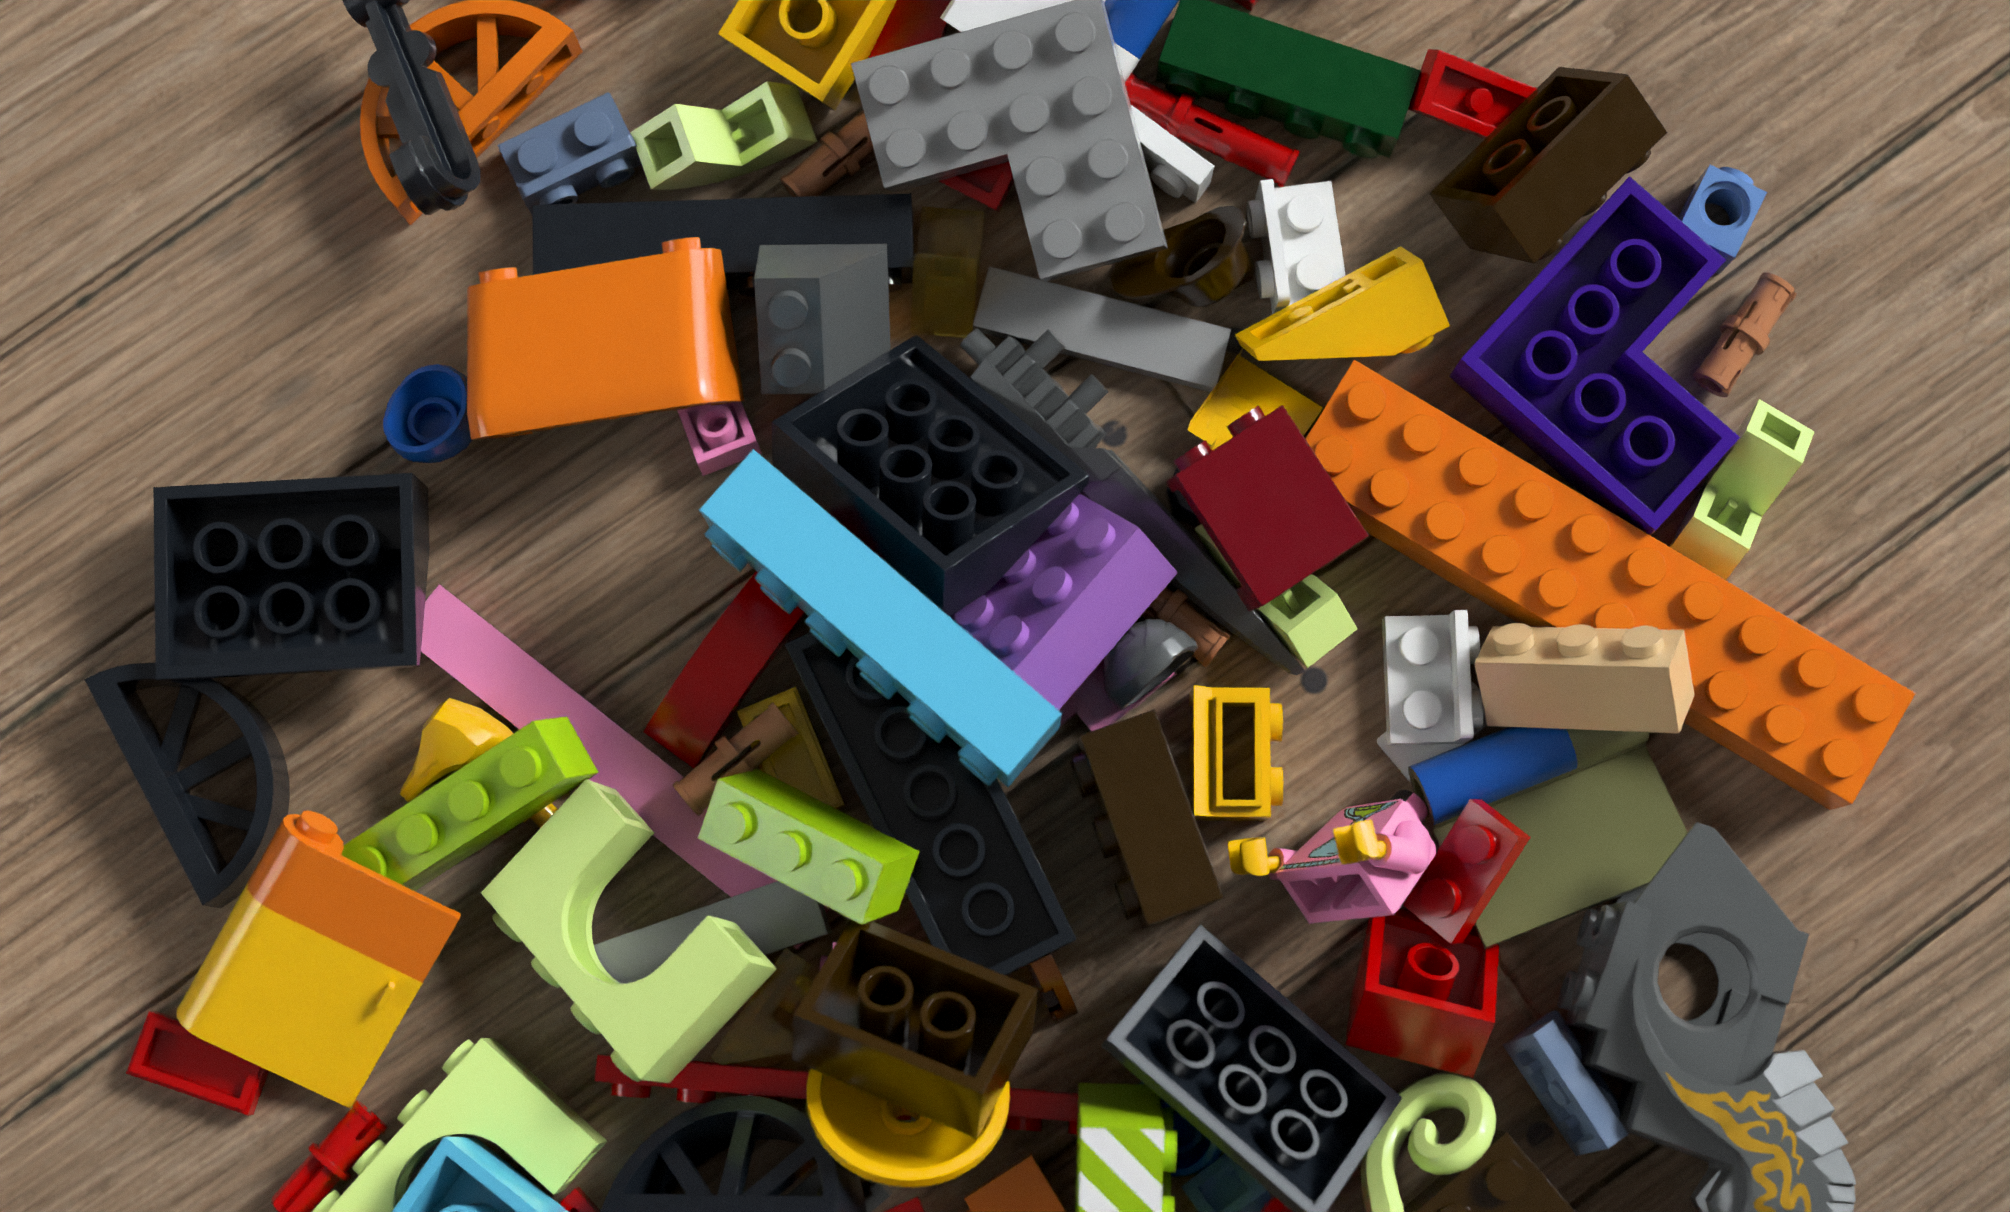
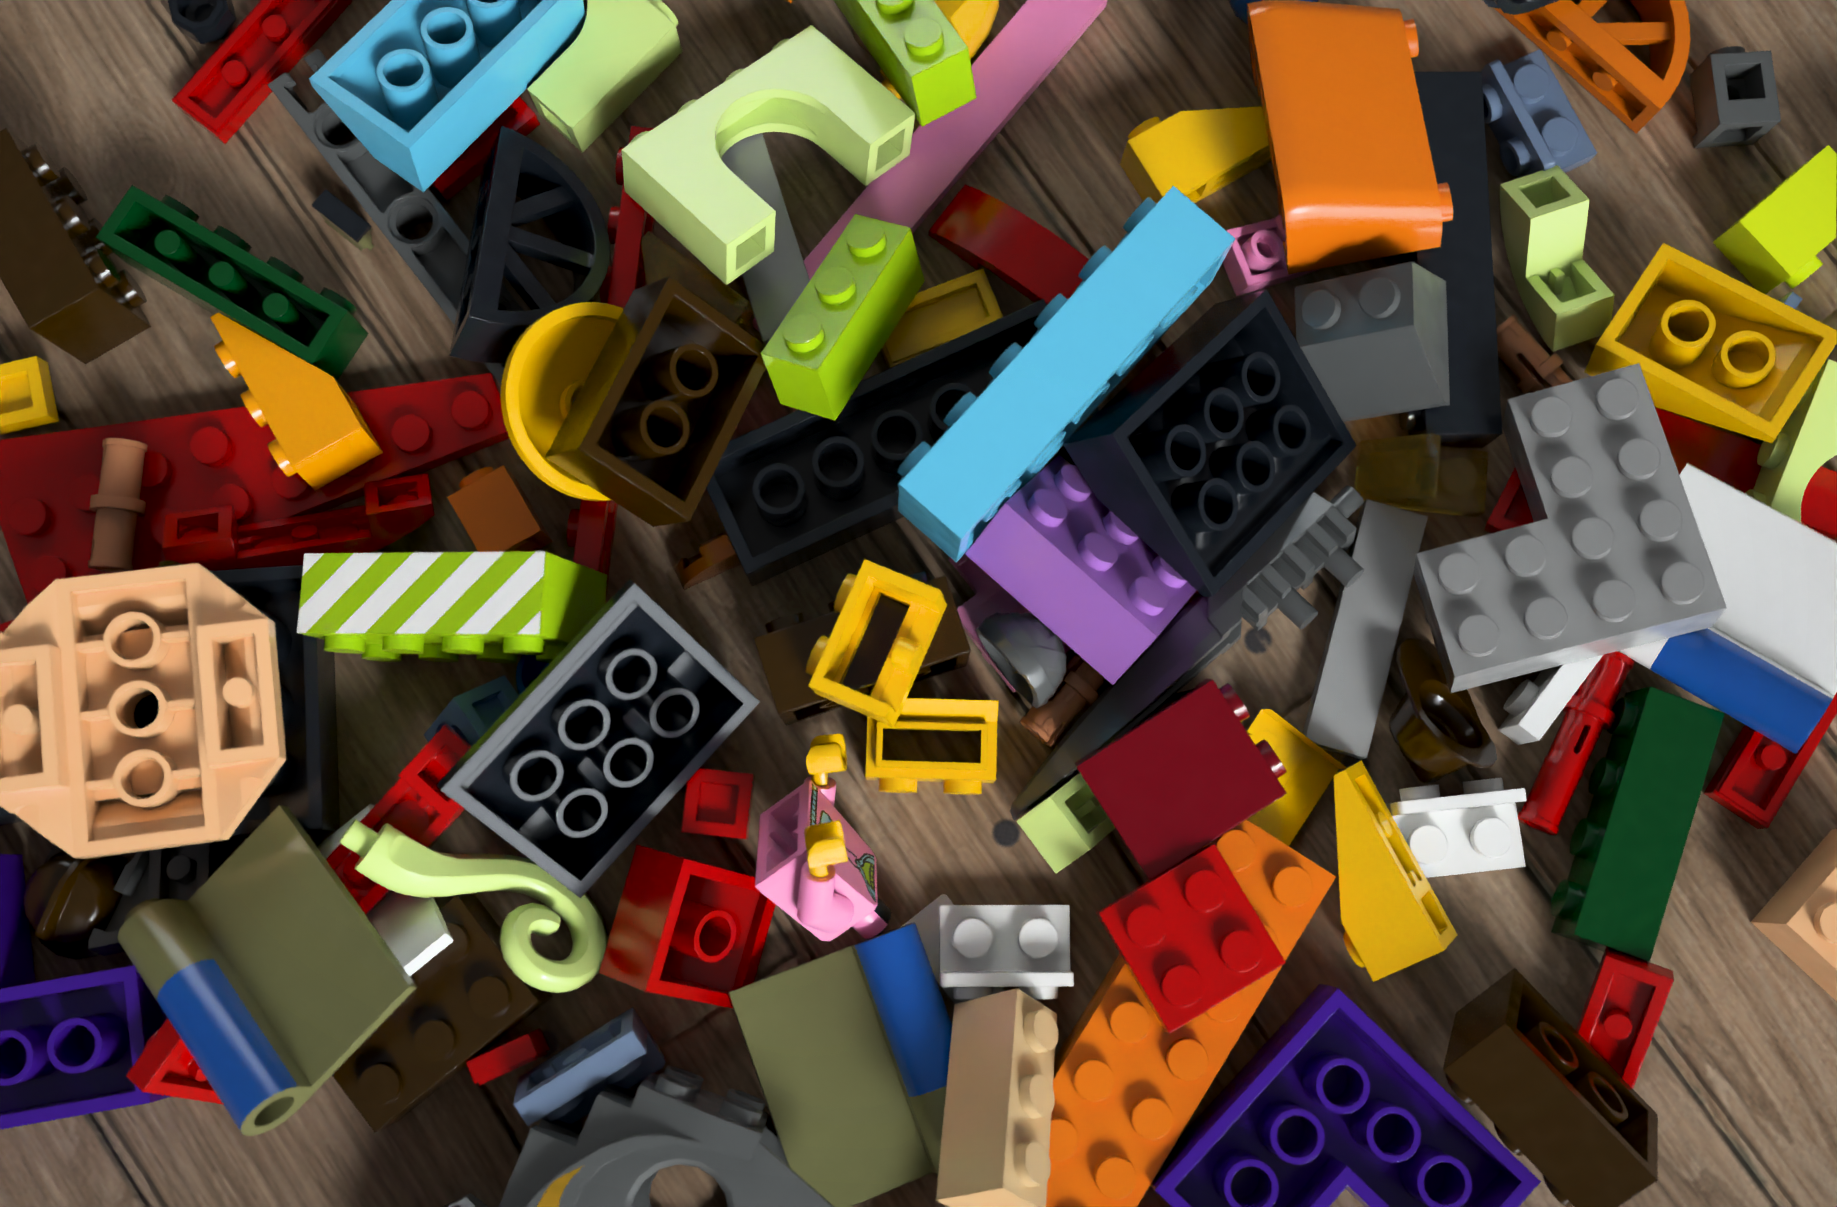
camera: 85 degrees right, 0 degrees up
nougat pin [672,702,799,816] -> none
red plate [1403,799,1531,944] -> none
none -> red tile [466,1028,549,1085]
none -> red plate [681,768,755,840]
none -> yellow window [806,559,947,728]
none -> red plate [1096,844,1286,1034]
none -> yellow slope [1120,106,1271,204]

